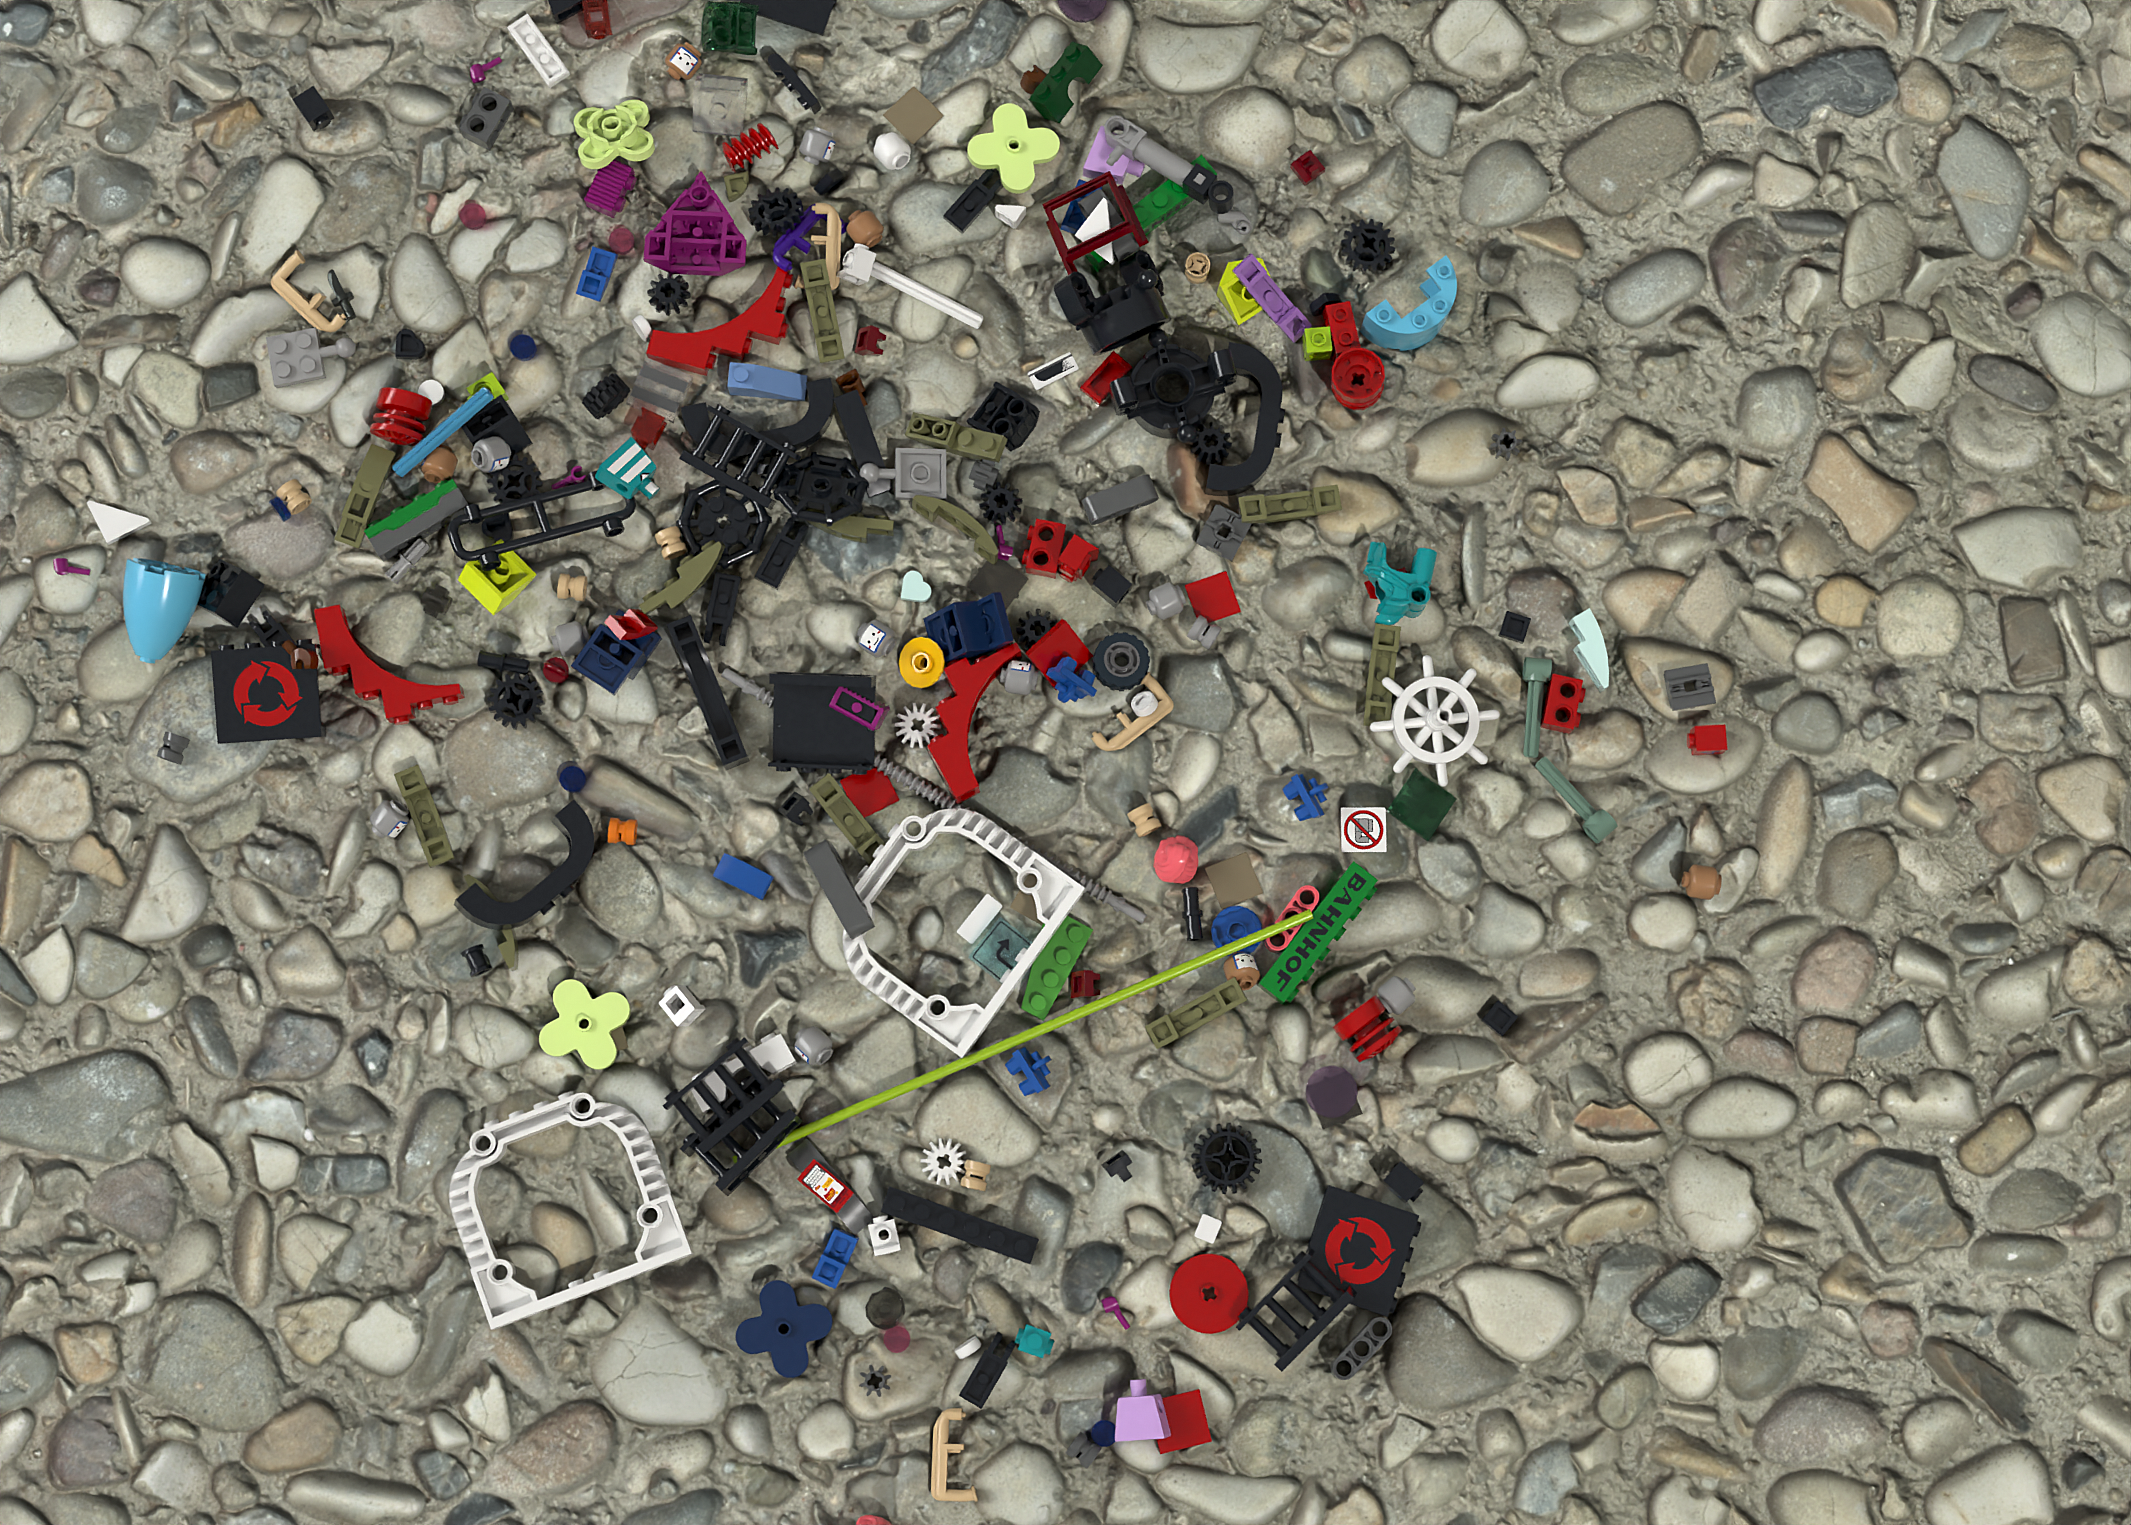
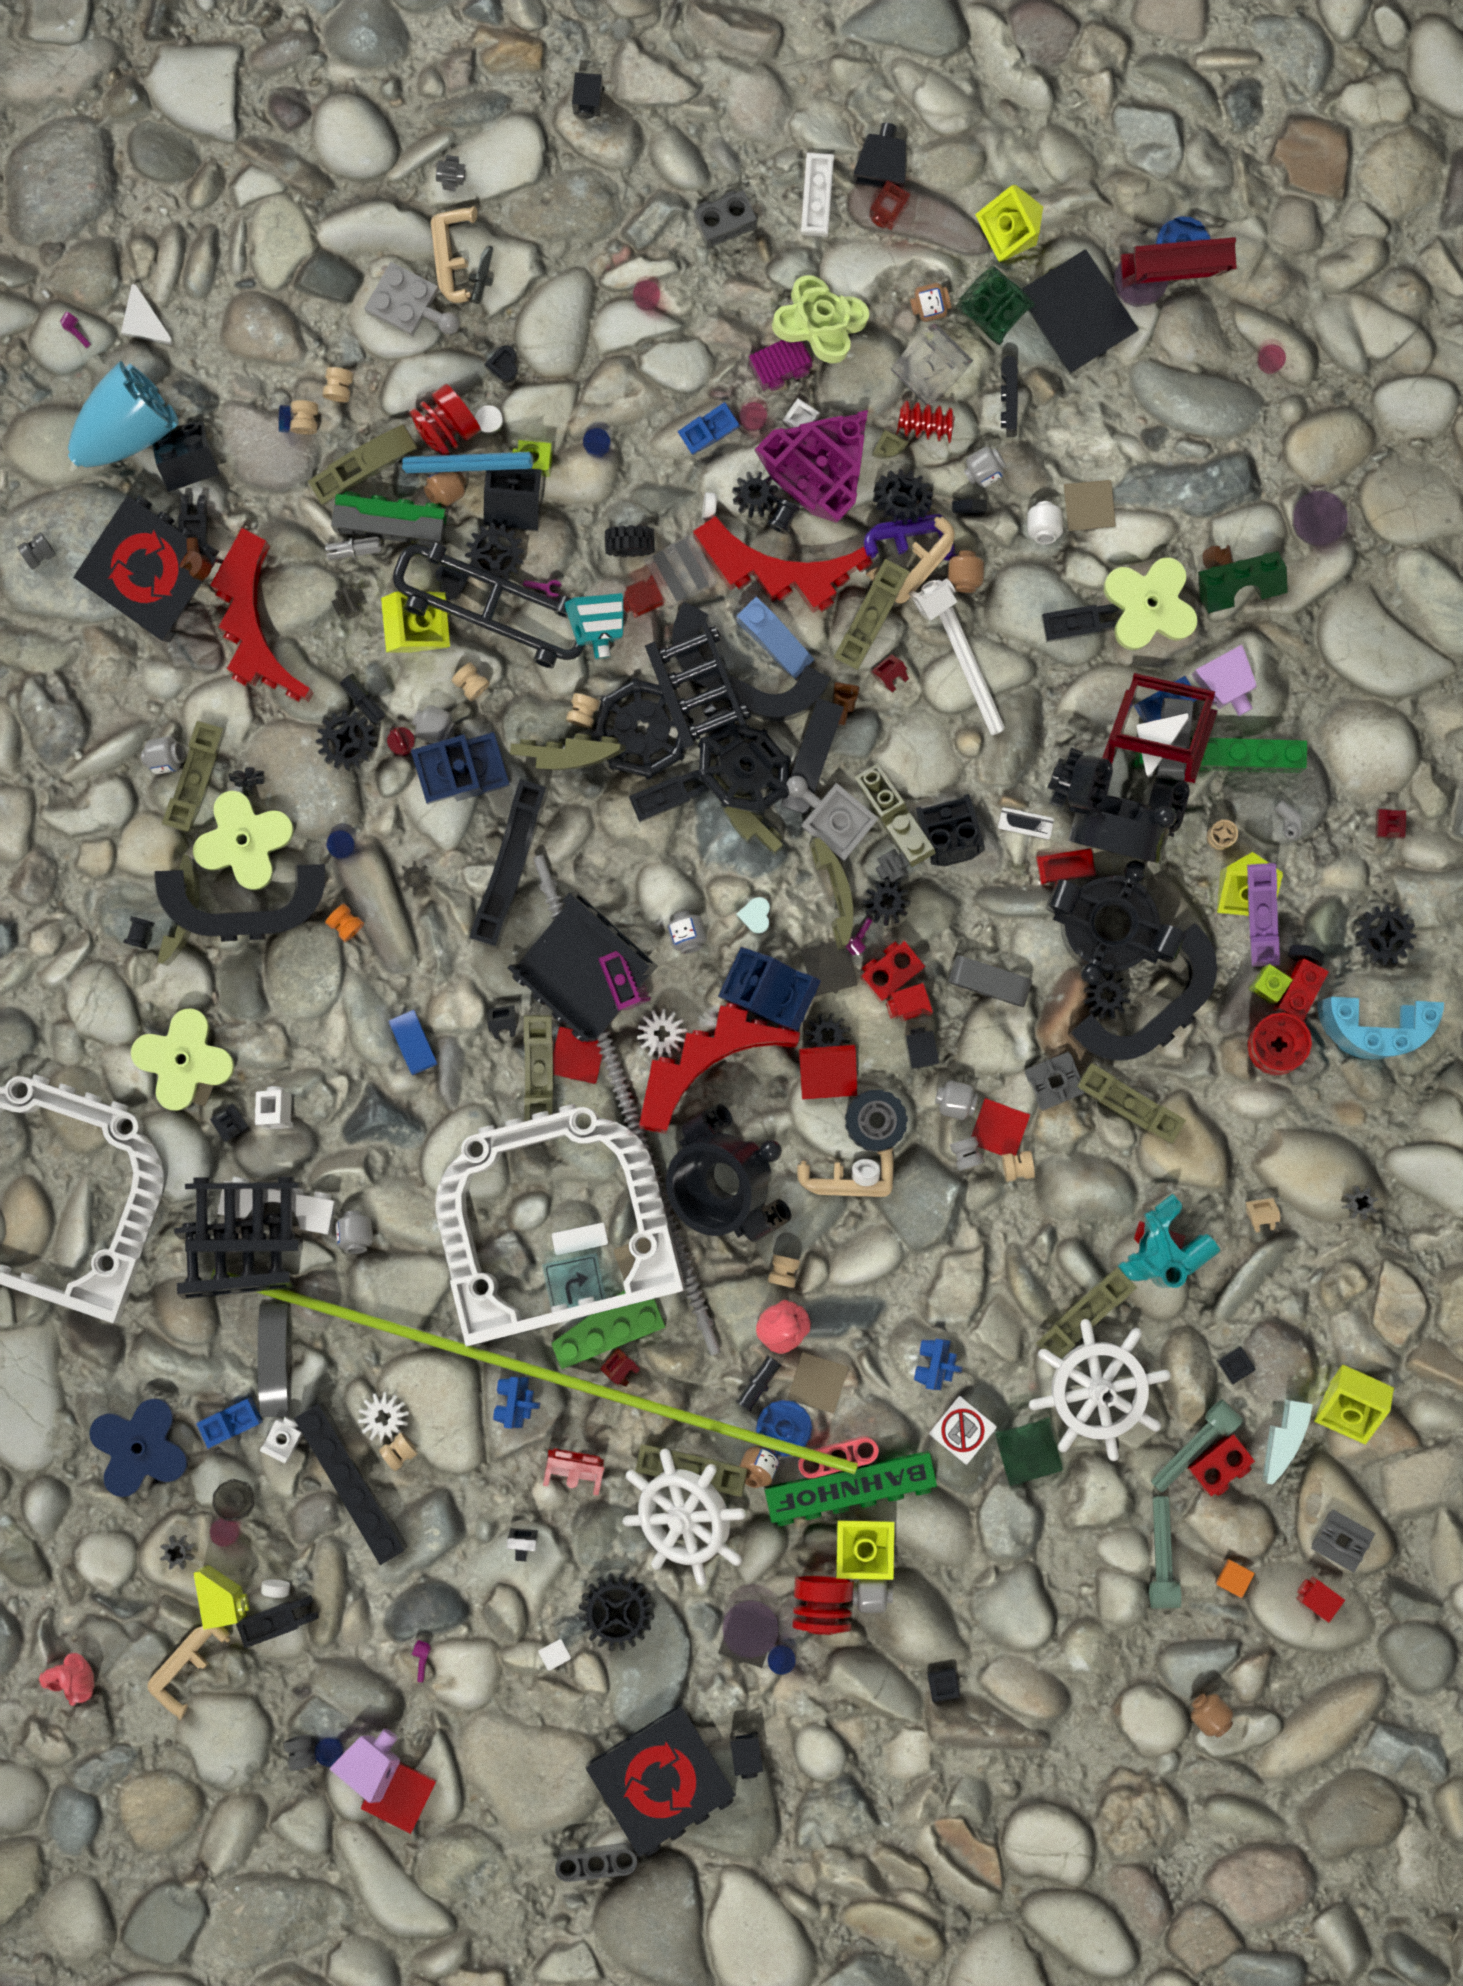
camera: 45 degrees right, 5 degrees up
magenta hand [470,57,502,83] -> none
light grey head [471,437,511,472] -> none
red slope [604,608,658,640] -> none
black hinge [704,572,742,646] -> none
tile [797,1159,855,1214] -> none
dark grey beam [803,839,875,940] -> none
yellow dish [899,637,945,688] -> none
white slope [995,205,1026,229] -> none
light grey head [1000,660,1039,696] -> none
teal brick [1014,1324,1054,1358] -> none
blue hips [1046,657,1097,703] -> none
light grey piece [1104,116,1234,214] -> none
red piece [1169,1254,1248,1334] -> none
black fence [1236,1248,1357,1372] -> none
none -> yellowish green plant [193,791,294,890]
none -> neon yellow slope [193,1565,250,1630]
none -> black tile [210,1104,249,1143]
none -> black plant [228,767,265,796]
none -> tan wheel [322,367,354,402]
none -> clear smoke gear [397,861,433,897]
none -> dark grey gear [436,155,466,191]
none -> window [543,1448,604,1496]
none -> white piece [622,1448,746,1586]
none -> black piece [666,1104,792,1242]
none -> black bush [767,499,800,535]
none -> clear blue tile [767,1645,796,1675]
none -> white tile [782,399,820,428]
none -> neon yellow slope [836,1520,894,1580]
none -> tan wheel [1002,1151,1035,1182]
none -> black gear [1047,747,1084,808]
none -> orange tile [1215,1559,1255,1598]
none -> tan tile [1246,1198,1280,1233]
none -> neon yellow slope [1314,1364,1394,1445]

